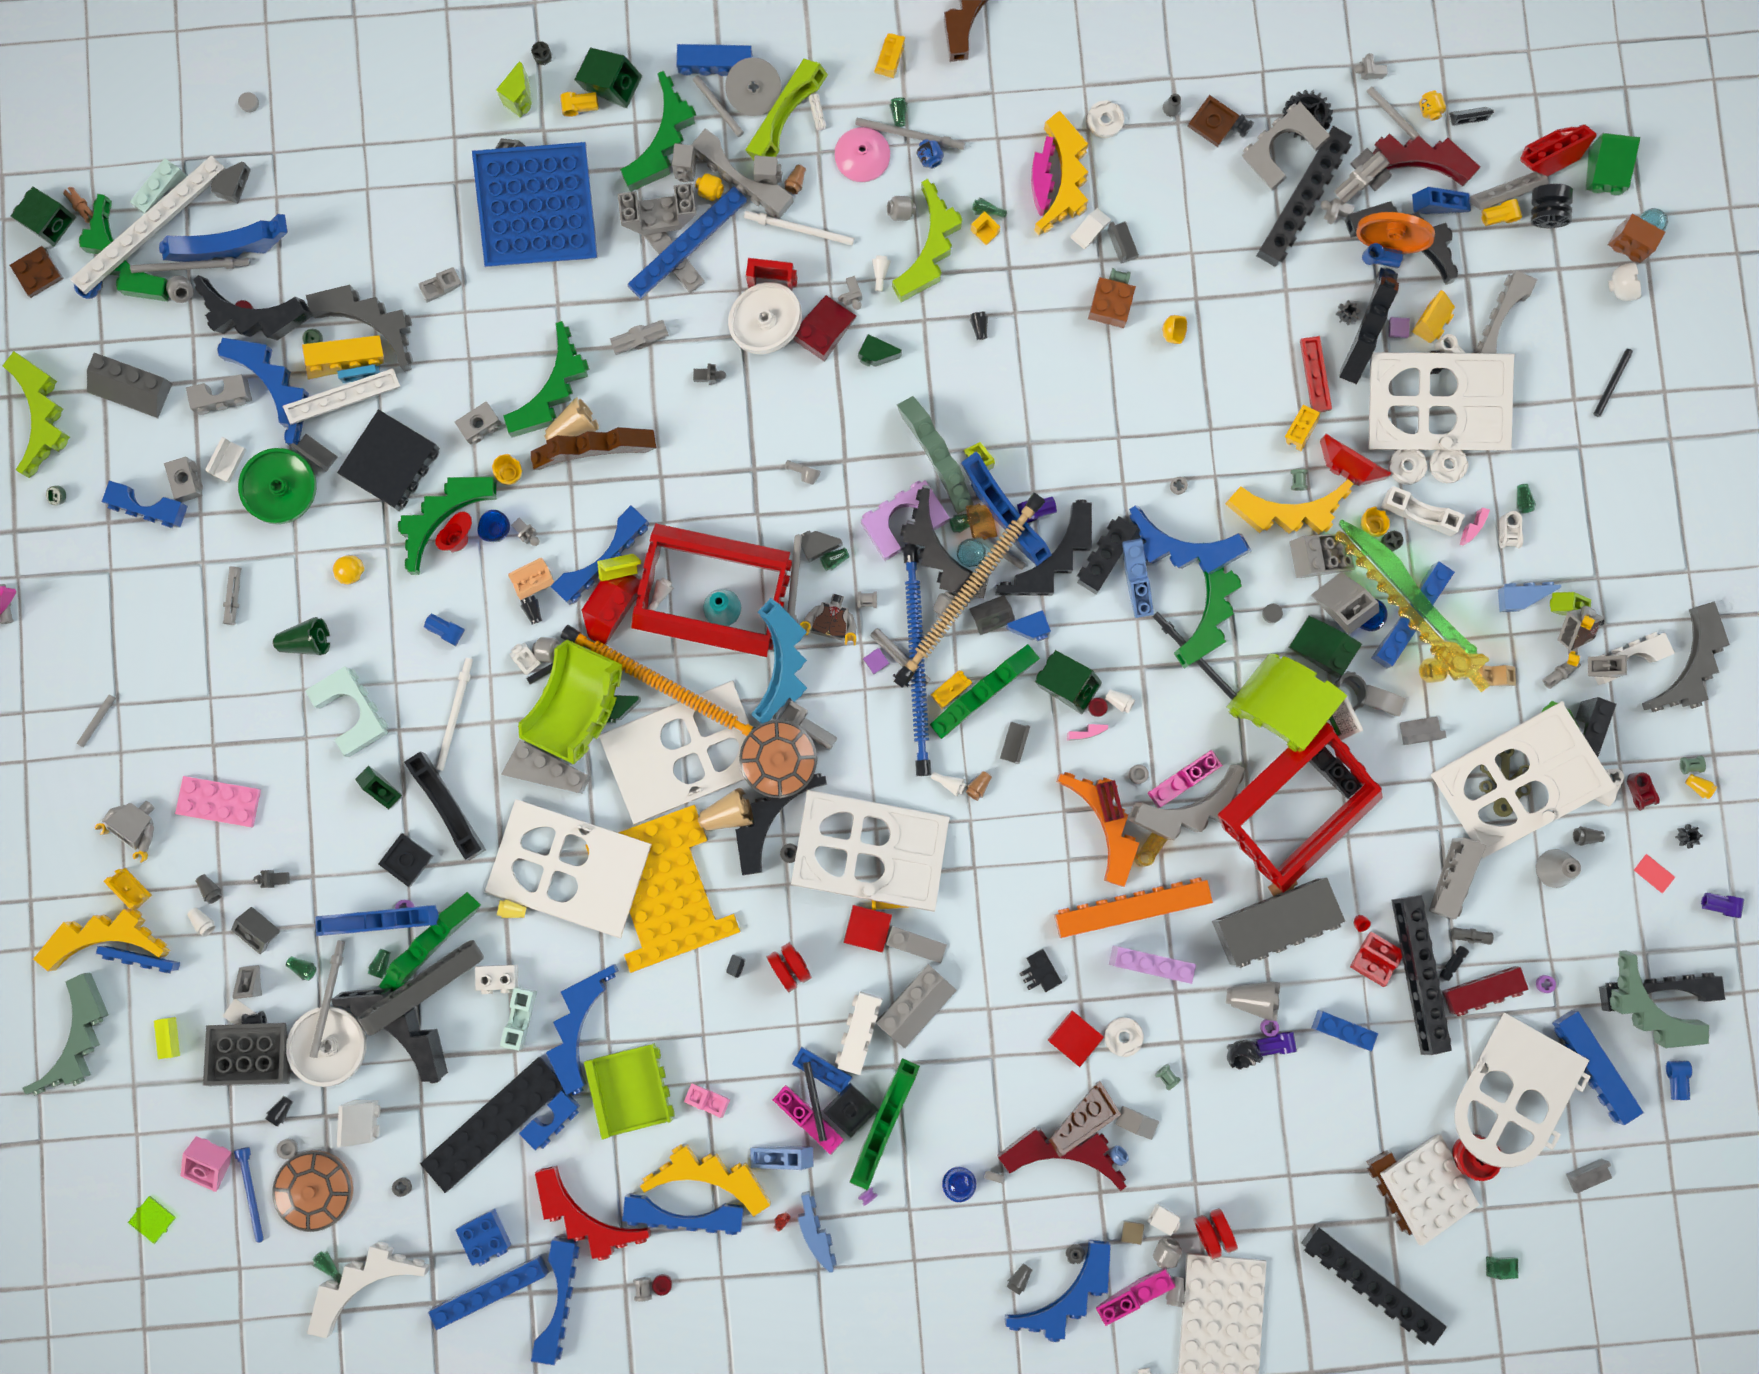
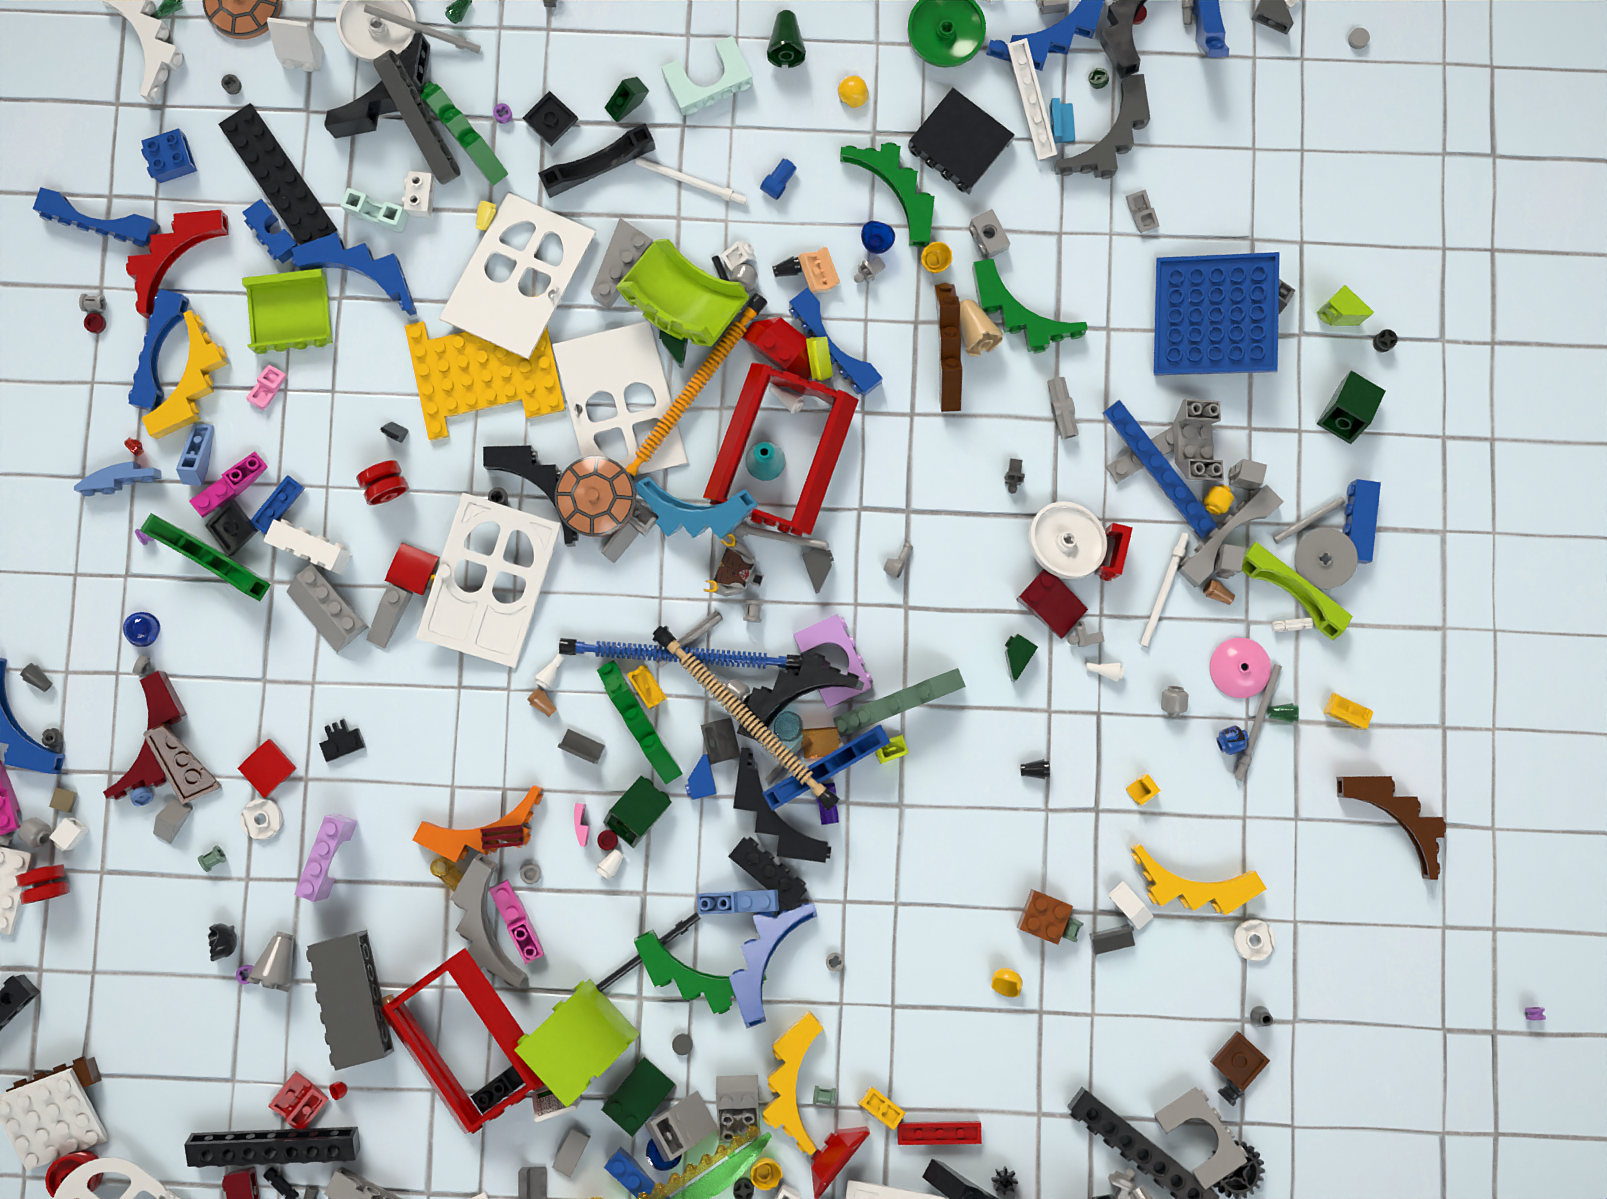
camera: 100 degrees right, 0 degrees up
dark grey panel [290,434,338,472] -> none
yellow wedge [302,335,384,380] -> none
blue arch [315,905,439,936] -> none
clear green cone [367,948,391,979] -> none
blue brick [428,1254,549,1331] -> none
red piece [435,511,472,553] -> none
yellow piece [560,92,599,117] -> none
green arch [620,71,697,192] -> none
tan cone [698,788,754,830] -> none
black bar [803,1062,827,1142] -> none
clear green cone [820,547,850,571] -> none
medium lavender tile [863,648,889,675] -> none
lime arch [892,179,963,302] -> none
clear green cone [949,512,979,533] -> none
clear green cone [972,197,1007,218] -> none
dark pink slope [1031,136,1056,216] -> none
orange brick [1054,877,1213,938] -> none
dark purple piece [1256,1032,1297,1056] -> none
blue arch [1311,1010,1378,1052] -> none
dark grey helmet [1334,671,1368,712] -> none

